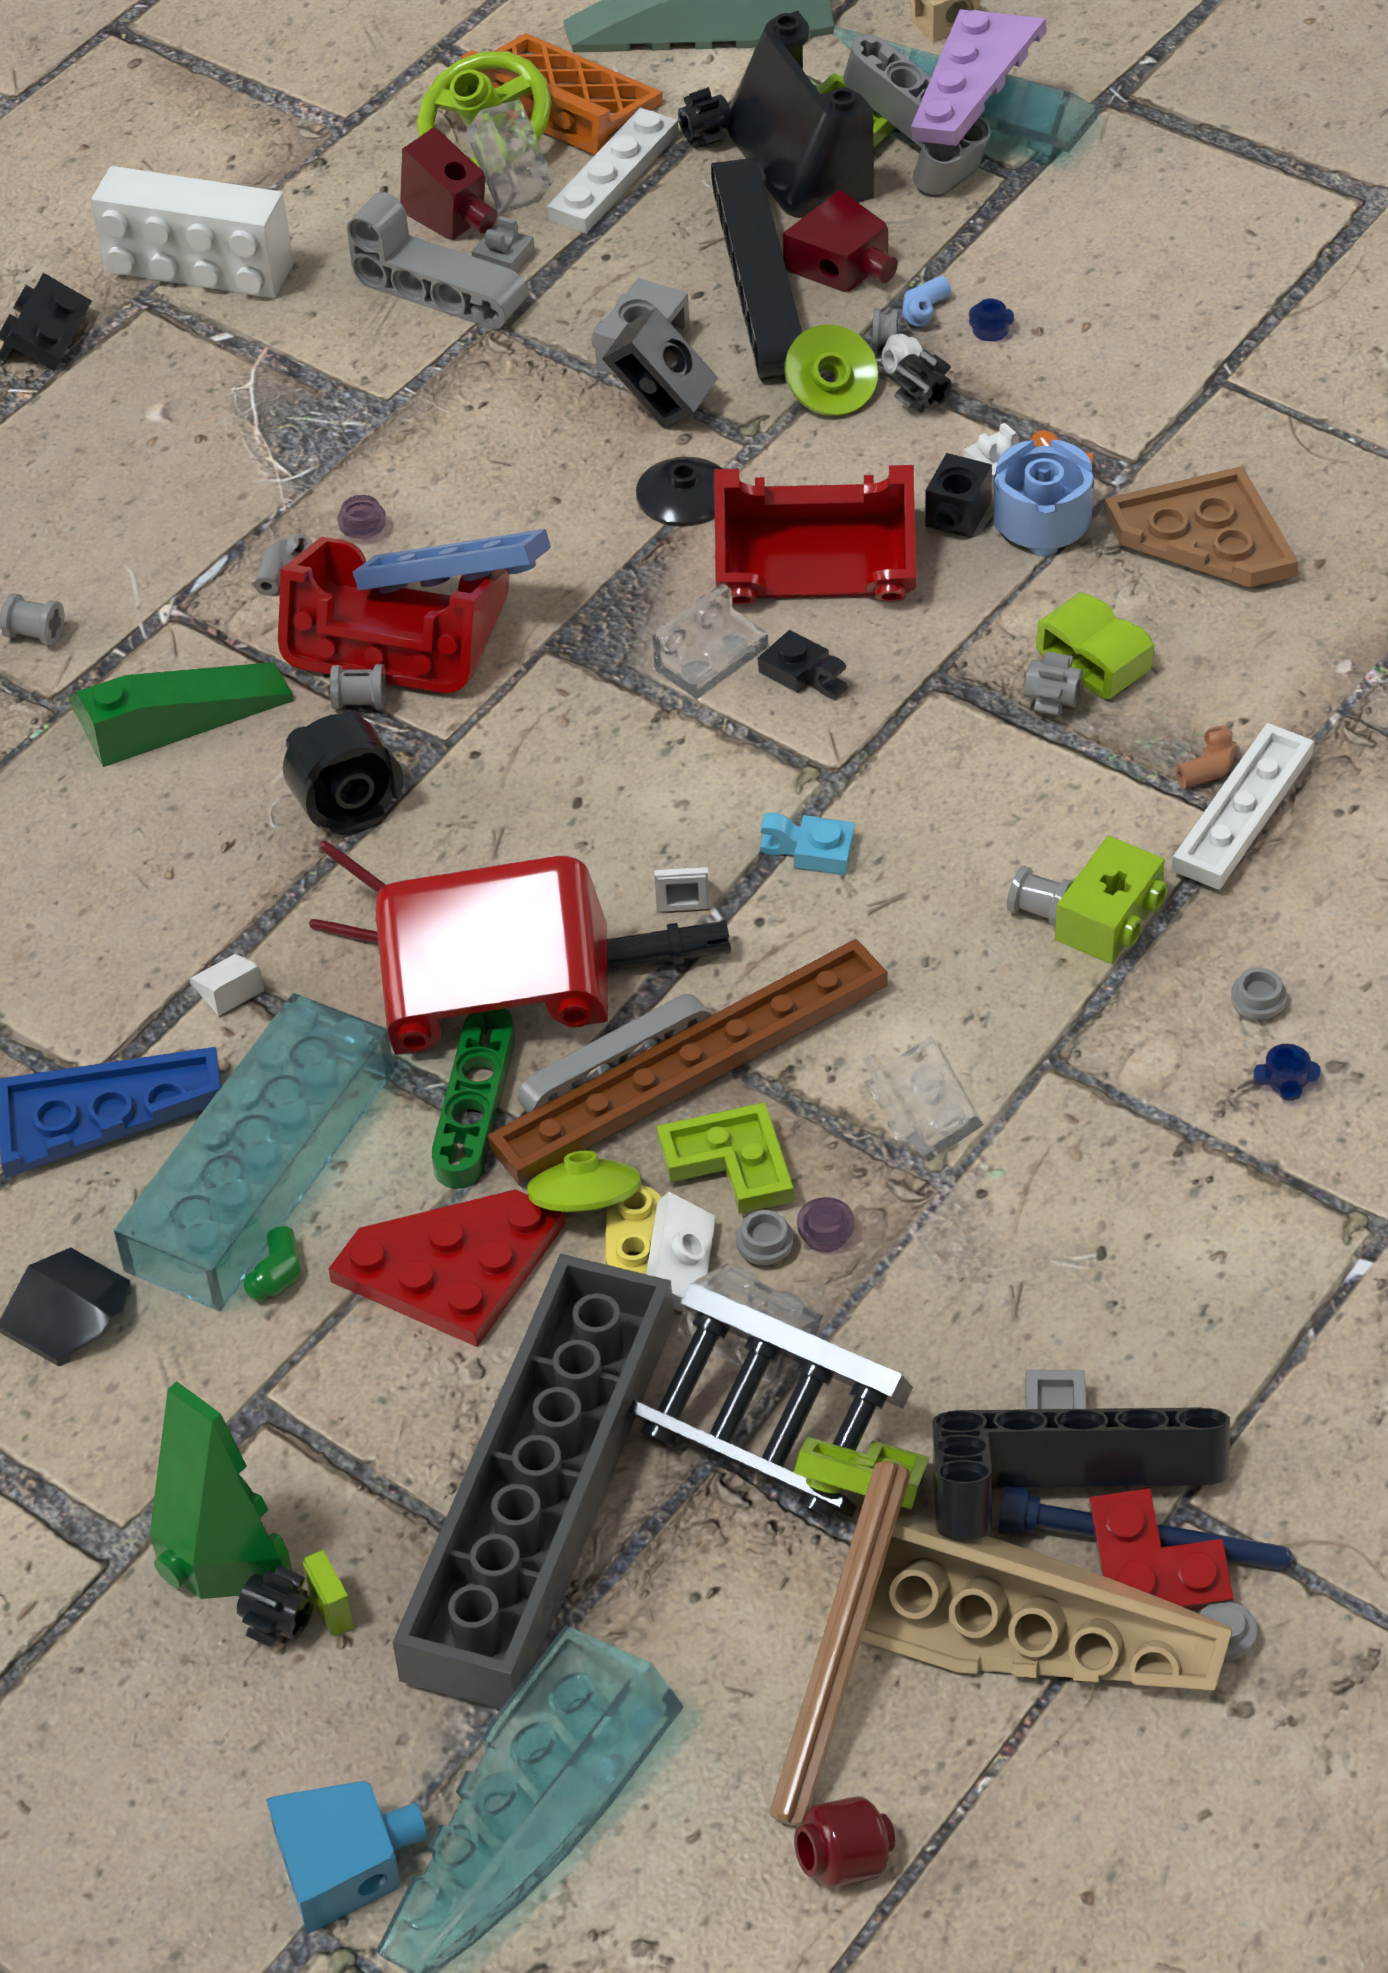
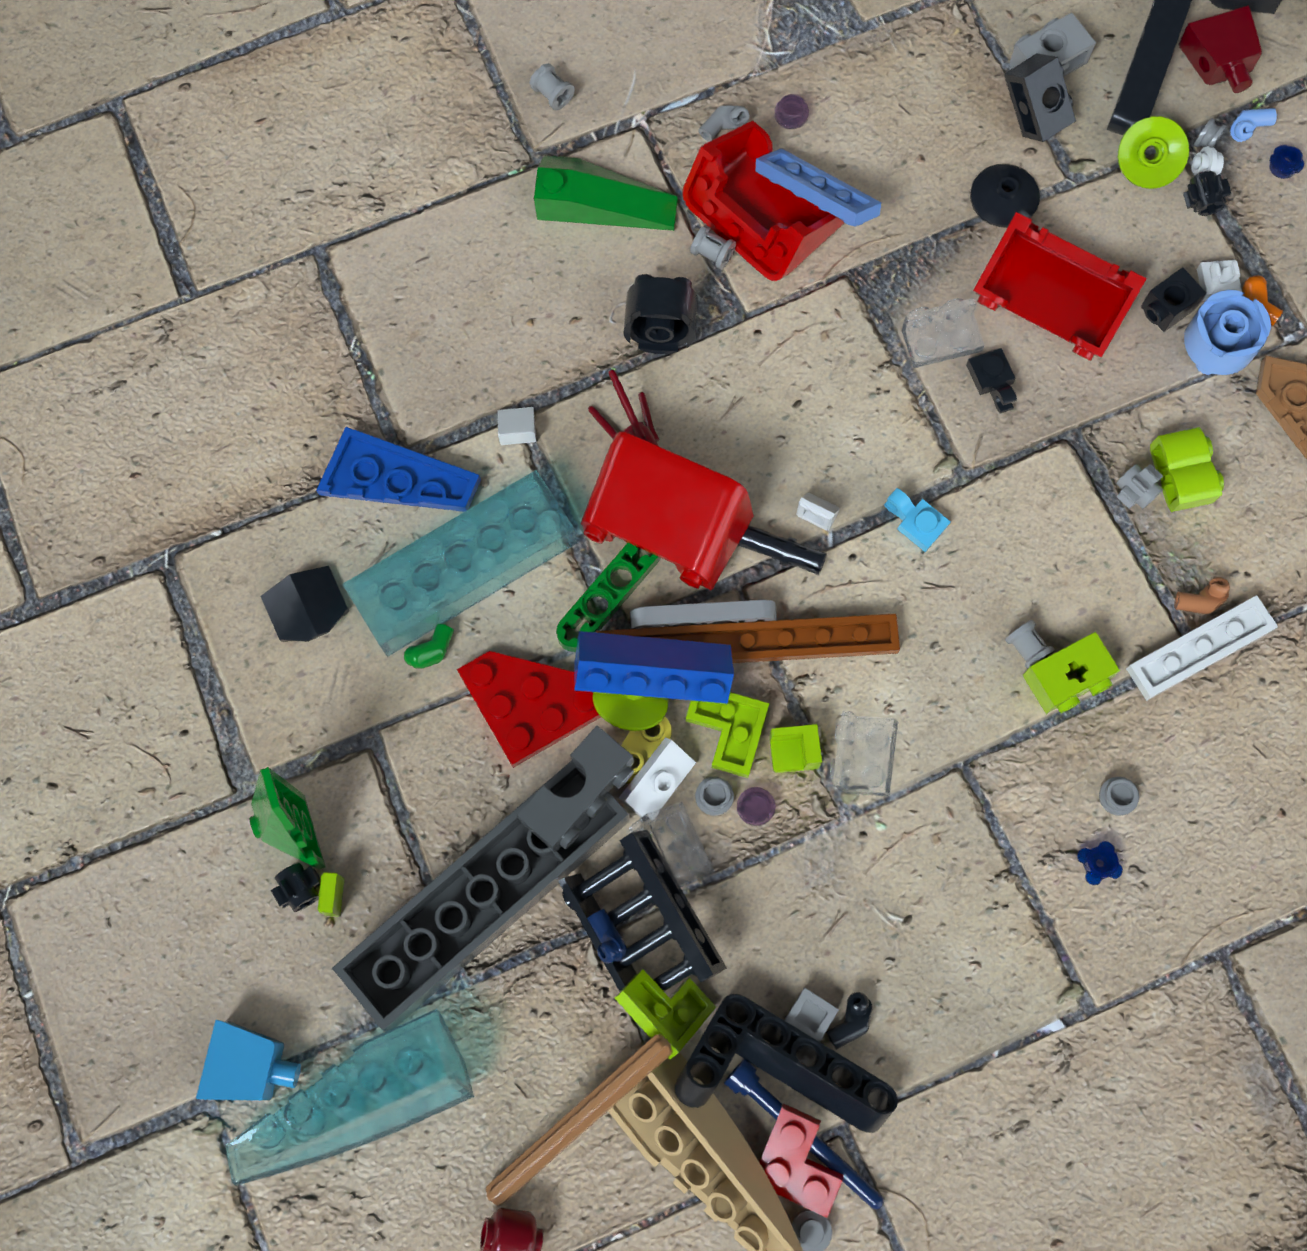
camera: 30 degrees right, 25 degrees up
none -> dark grey arch [516,725,634,852]
none -> blue brick [574,631,734,704]
none -> dark blue arm [587,909,627,964]
none -> lime panel [769,724,822,773]
none -> black arm [827,992,872,1050]

